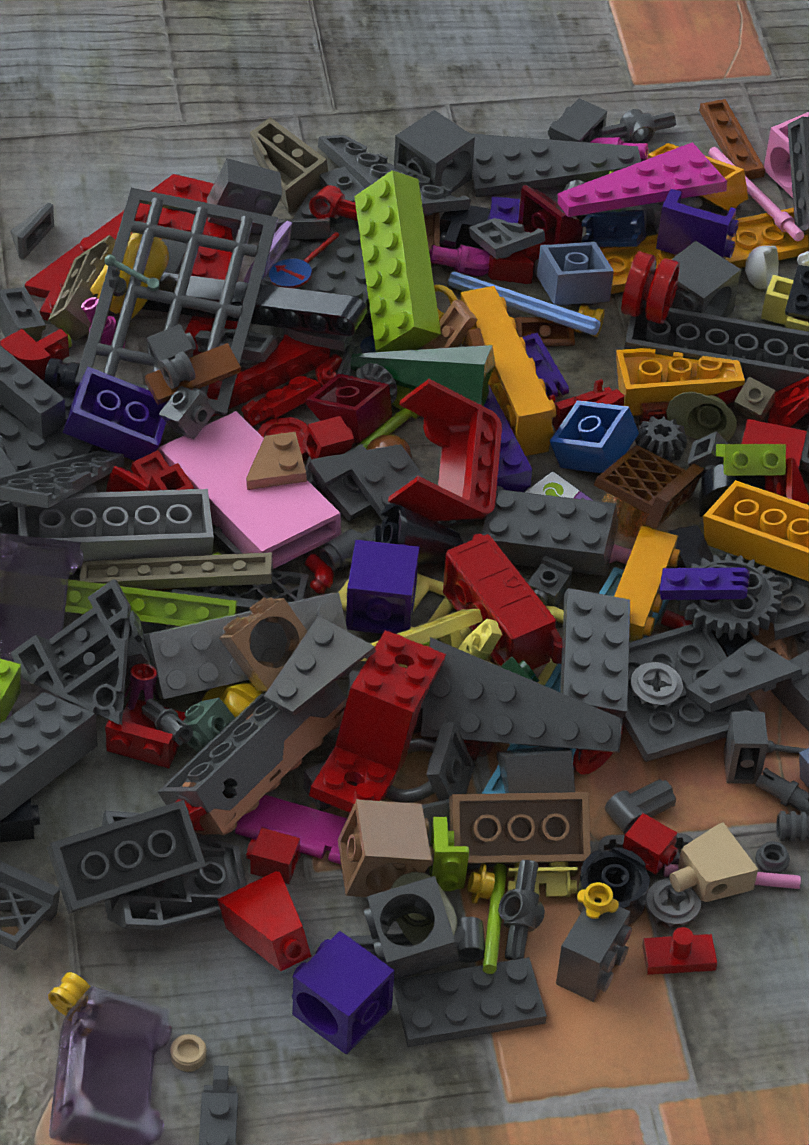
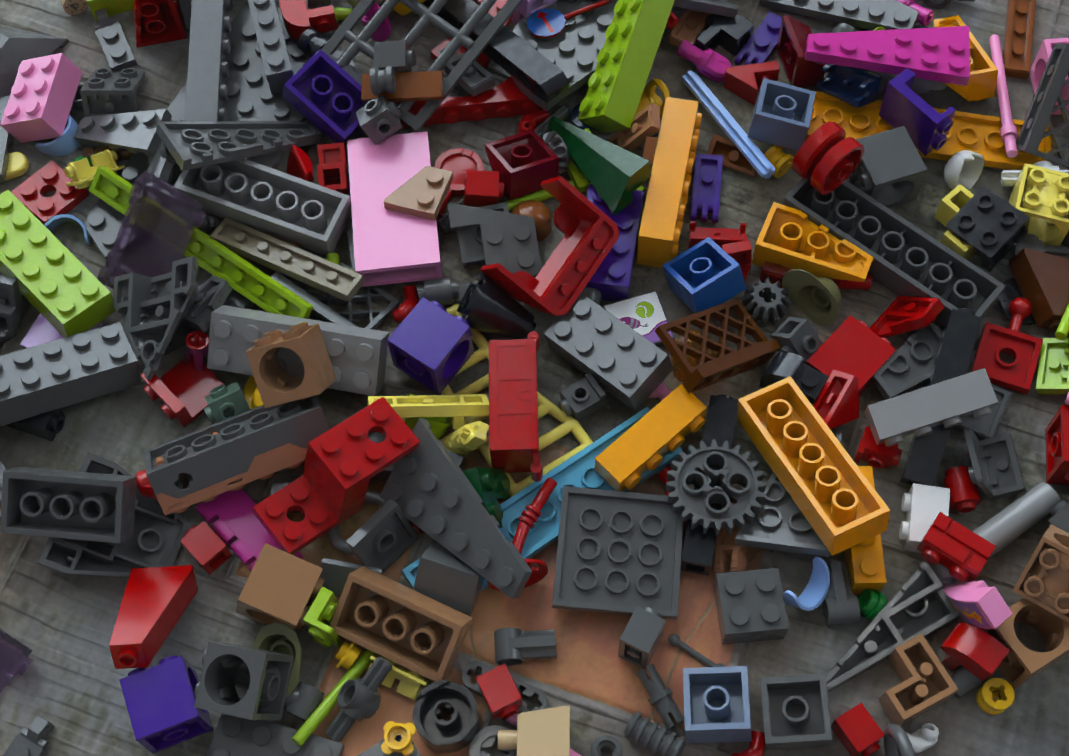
camera: 35 degrees right, 15 degrees up
dark grey axle [141,699,193,745] -> none
tan tile [170,1034,206,1072] -> none
red hinge [241,376,321,426] -> none
dark grey wing [264,616,376,717] -> none
dark grey wing [469,218,546,259] -> none
dark grey plate [560,588,630,718] -> none
light grey gear [630,662,683,709] -> none
dark purple hinge [660,568,750,600] -> none
dark grey wing [686,639,802,713] -> none
lime bracket [716,444,786,476] -> none
dark tan brick [734,377,775,422] -> none

